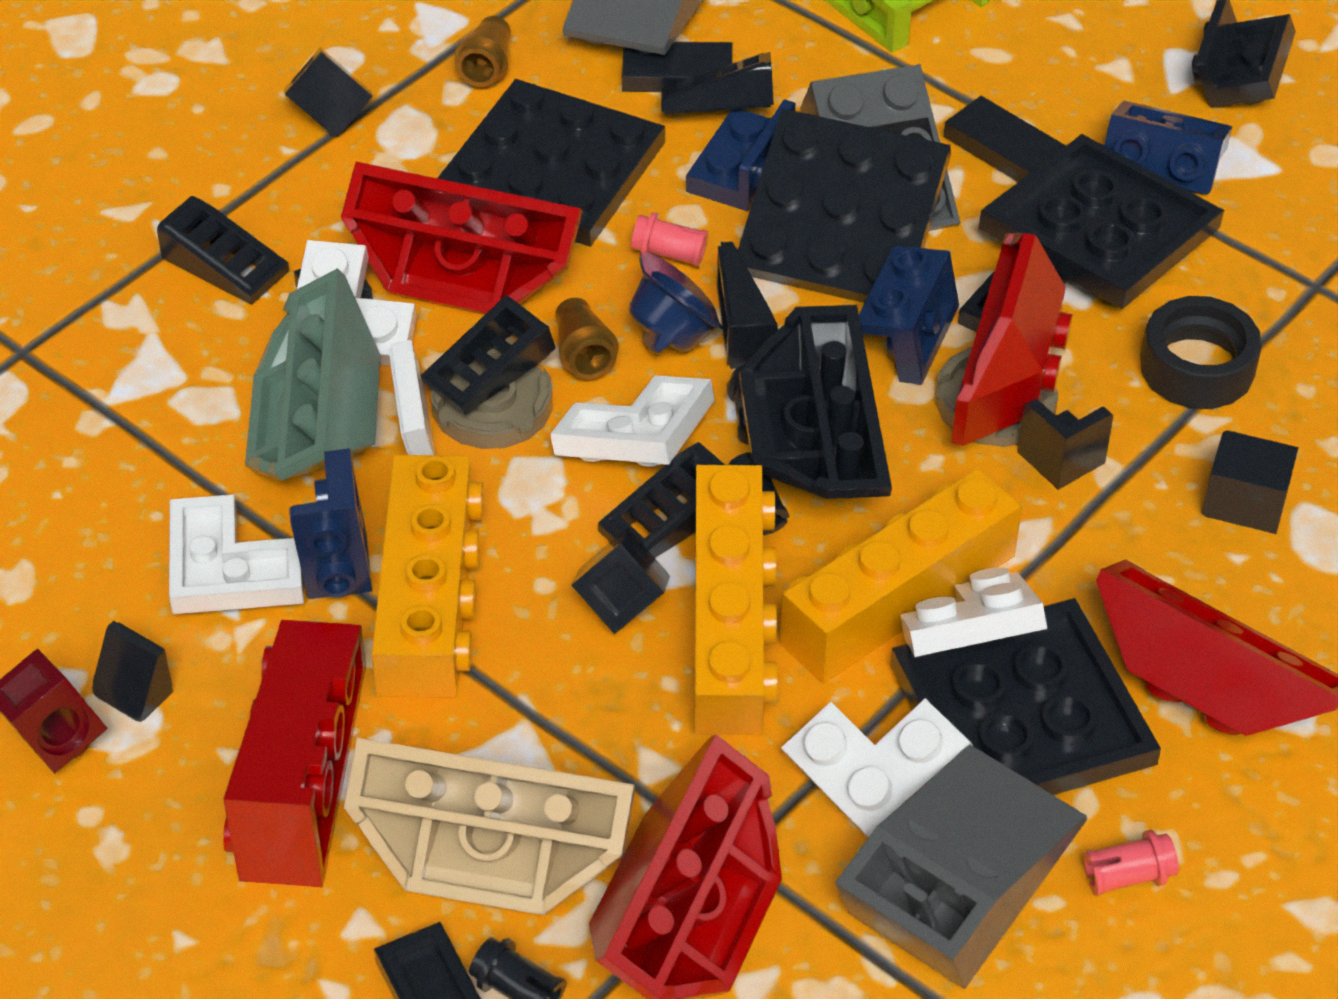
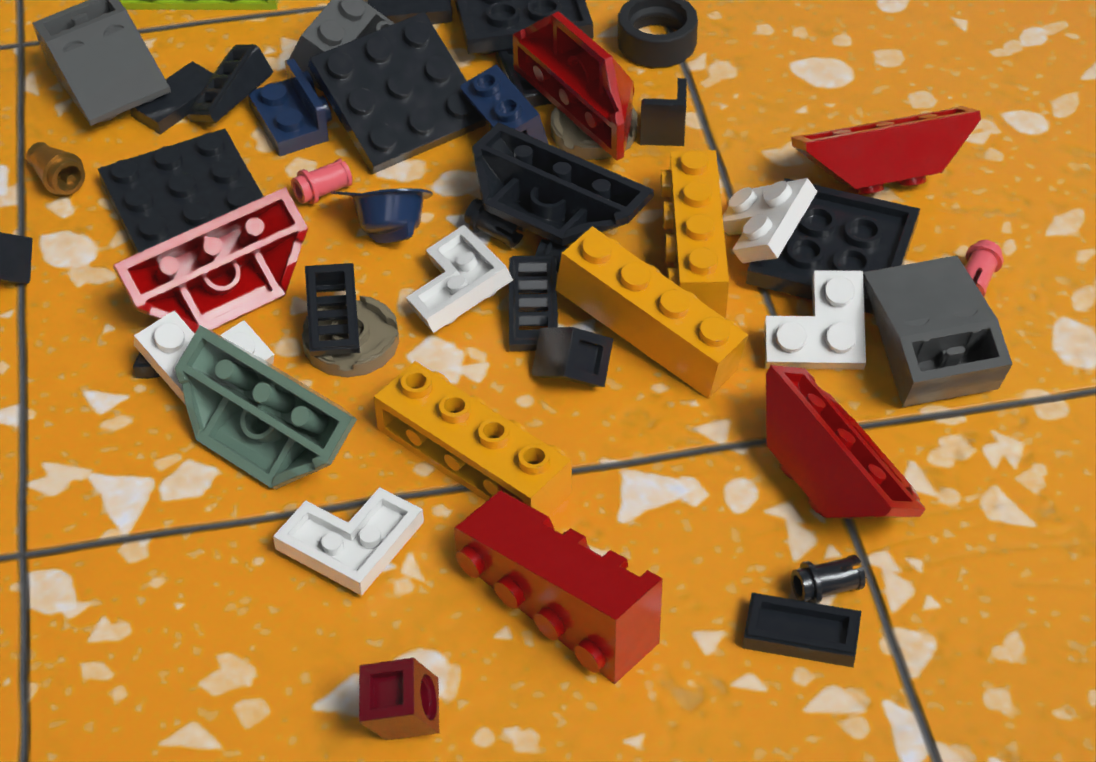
camera: 50 degrees left, 0 degrees up
black slope [92,621,173,722] -> none
black slope [157,196,289,305] -> none
dark blue bracket [289,448,372,599] -> none
tan wedge [344,737,636,915] -> none
white tile [389,339,436,455] -> none
pearl gold cone [555,297,619,380] -> none
black slope [716,241,778,369] -> none
black panel [1202,430,1299,534] -> none

